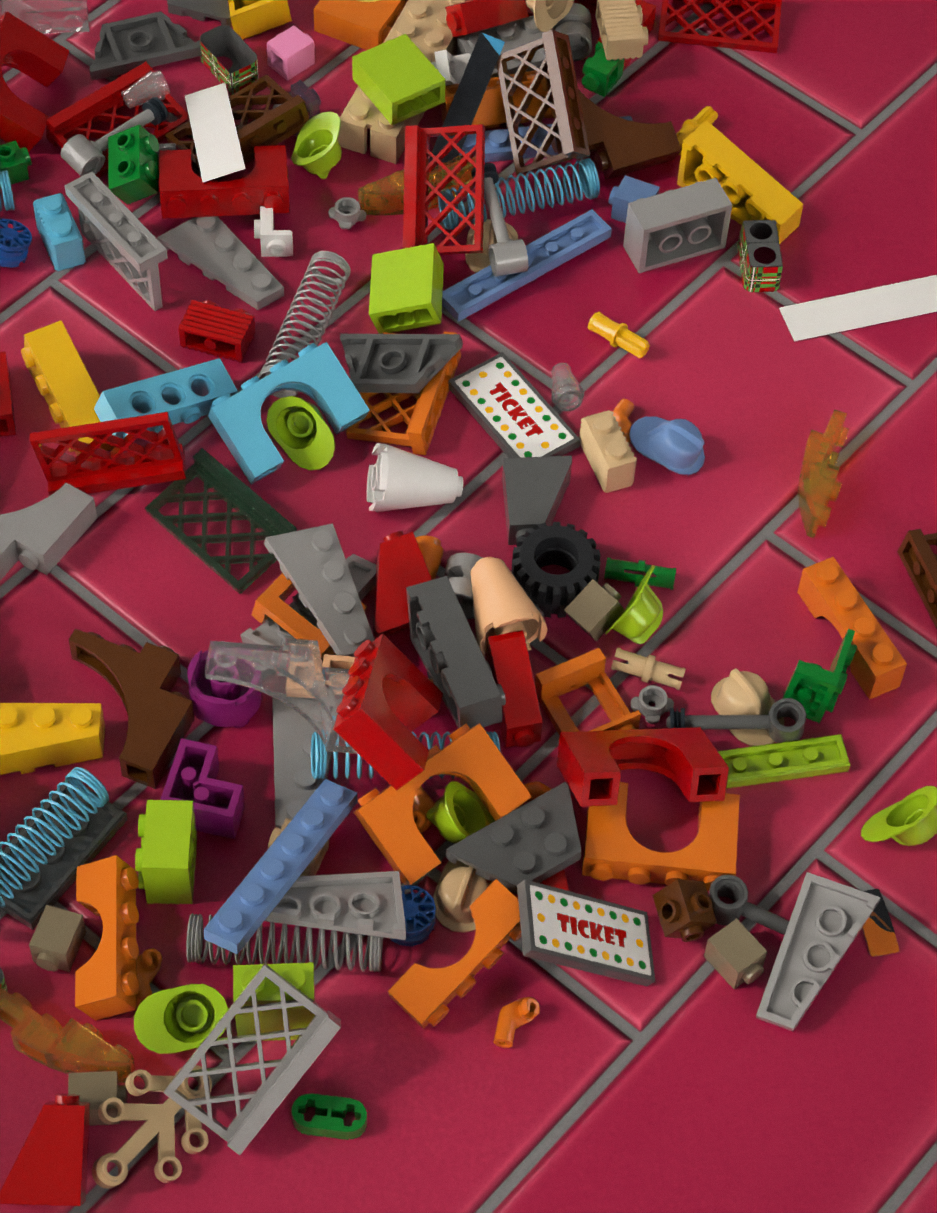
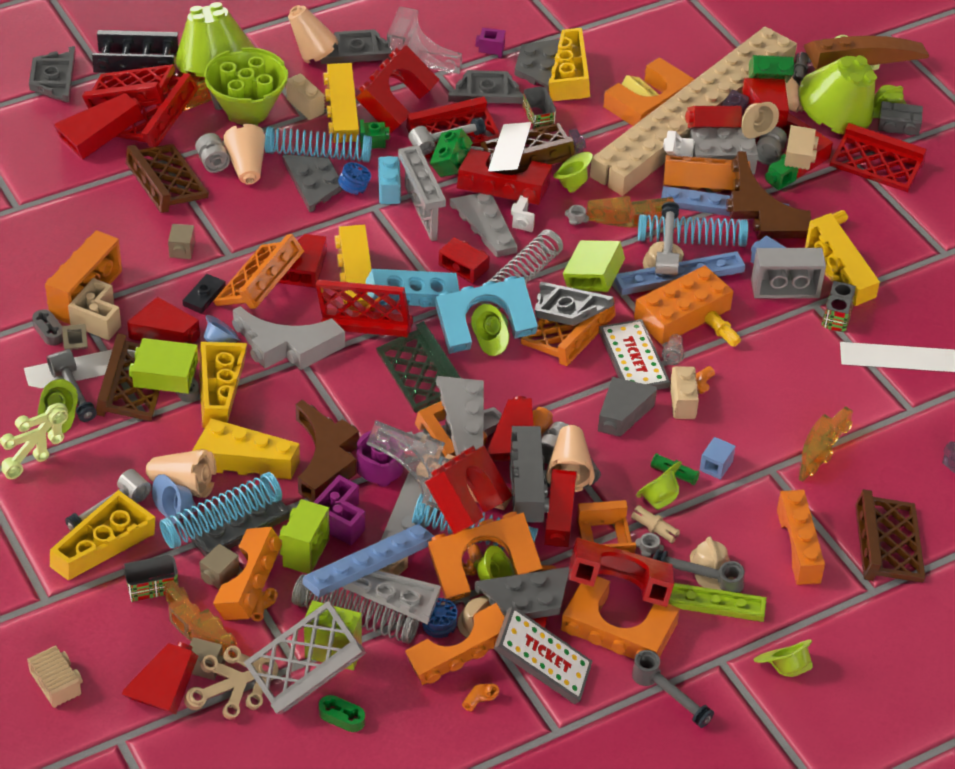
camera: 20 degrees right, 10 degrees down
clear cone [121,70,170,109] -> none
lime piece [134,984,229,1054] -> none
bright pink brick [267,25,315,81] -> none
lime brick [352,34,446,125] -> none
white cone [367,443,463,512] -> none
red fence [403,124,485,255] -> none
black sticker [429,32,505,179] -> none
reddish brown fence [496,30,590,177] -> none
black tyre [511,522,601,618] -> none
dark tan brick [564,579,625,642] -> none
medium blue piece [629,416,705,475] -> none
reddish brown brick [652,879,717,942] -> none
dark tan brick [704,918,767,989] -> none
light grey wing [756,872,880,1031] -> none
green bracket [782,628,857,723] -> none
orange sticker [862,889,899,957] -> none
none -> orange brick [634,265,733,344]
none -> medium blue brick [699,437,736,480]

